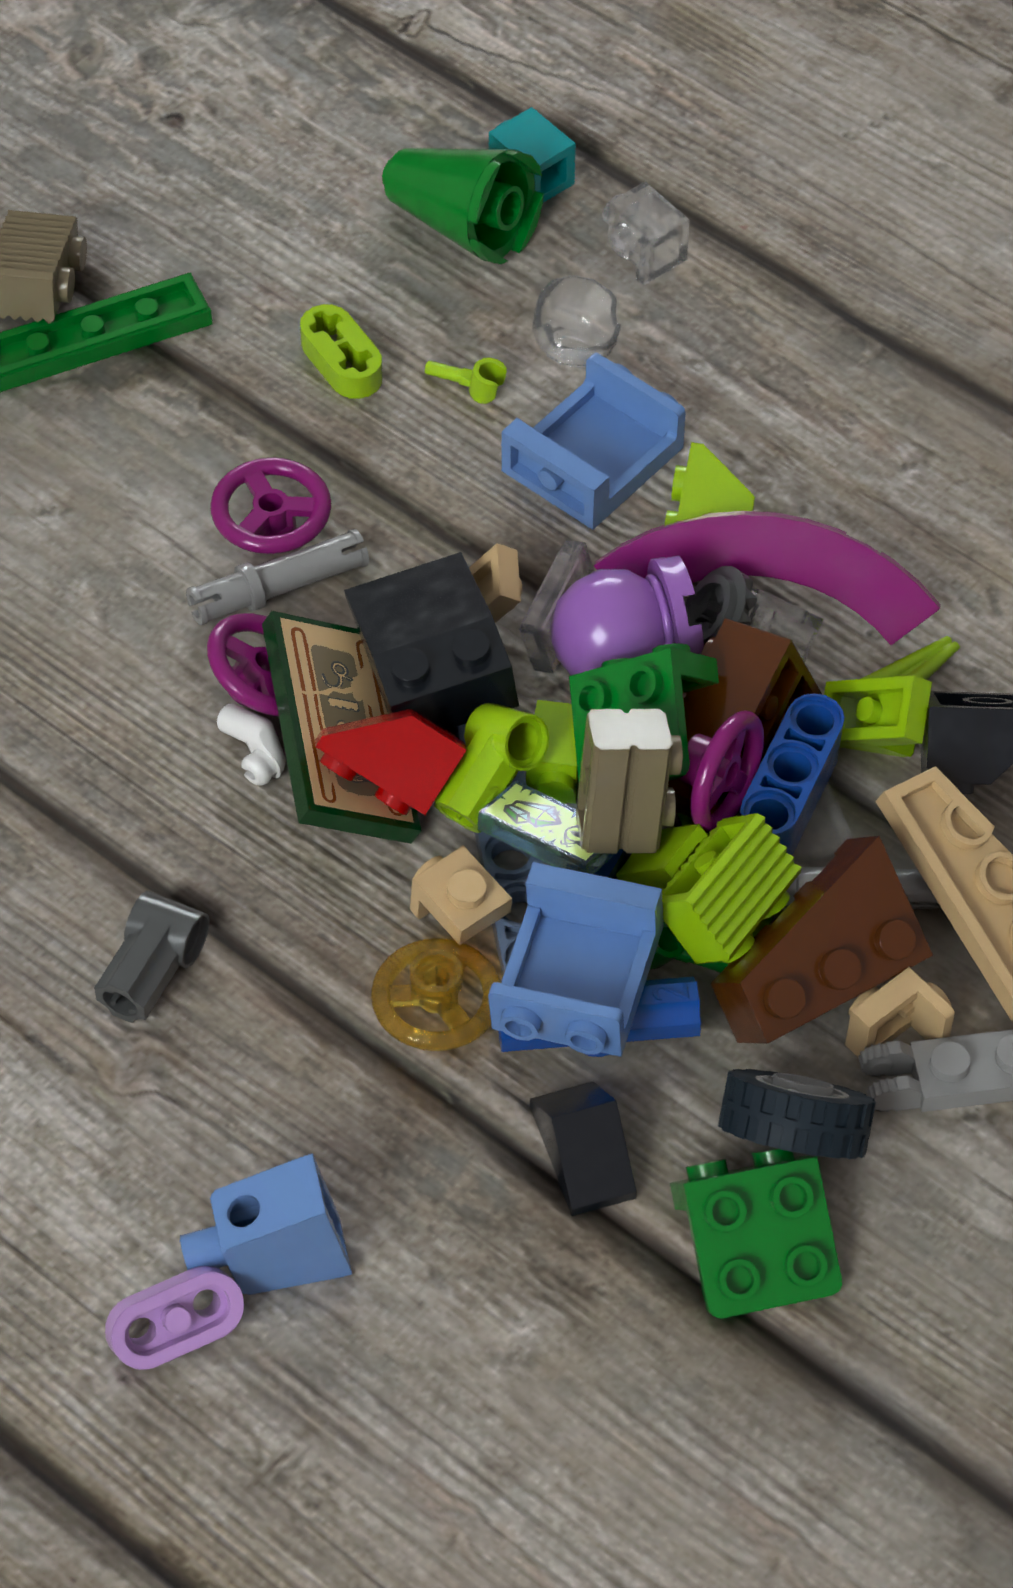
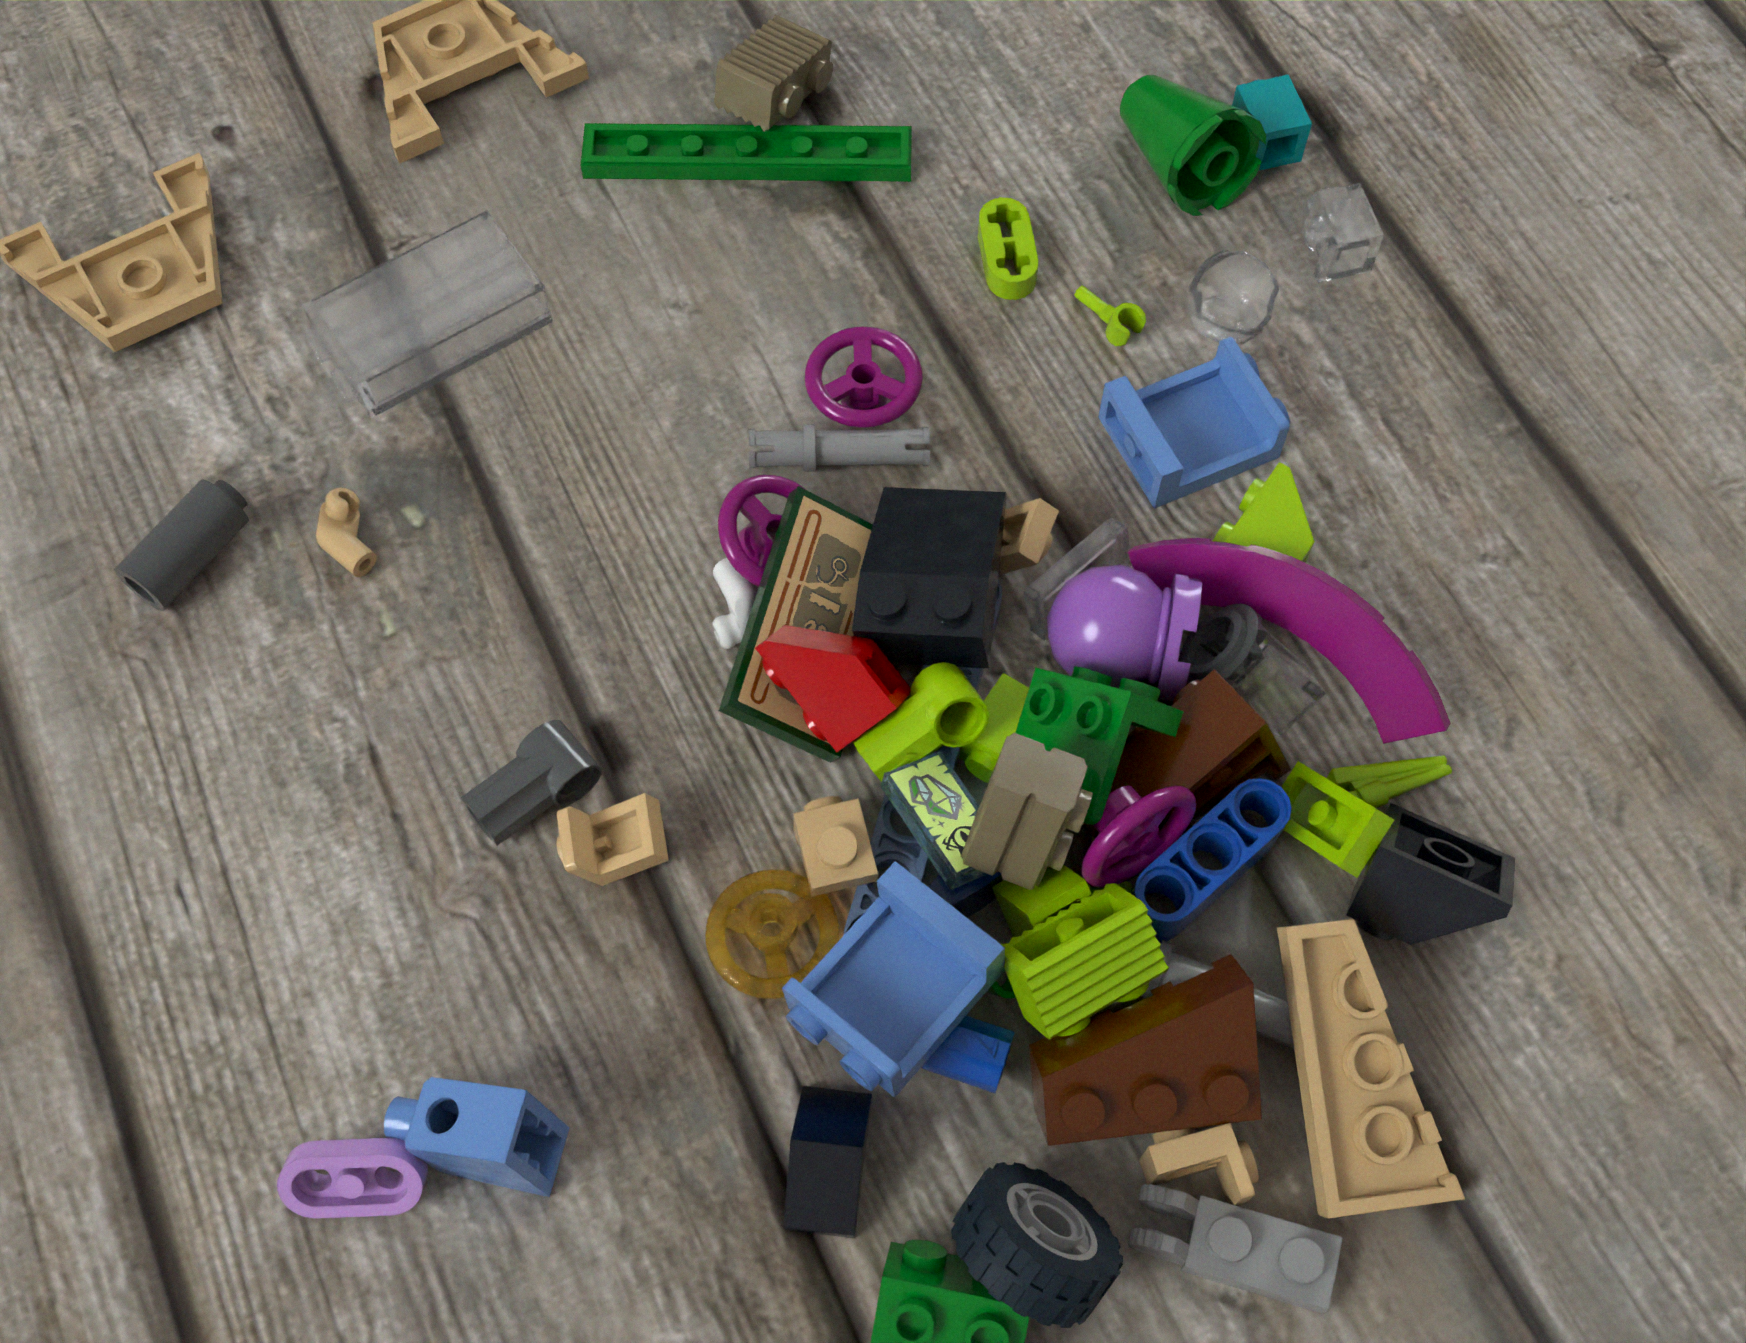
camera: 25 degrees right, 10 degrees up
none -> tan bracket [556,793,669,886]

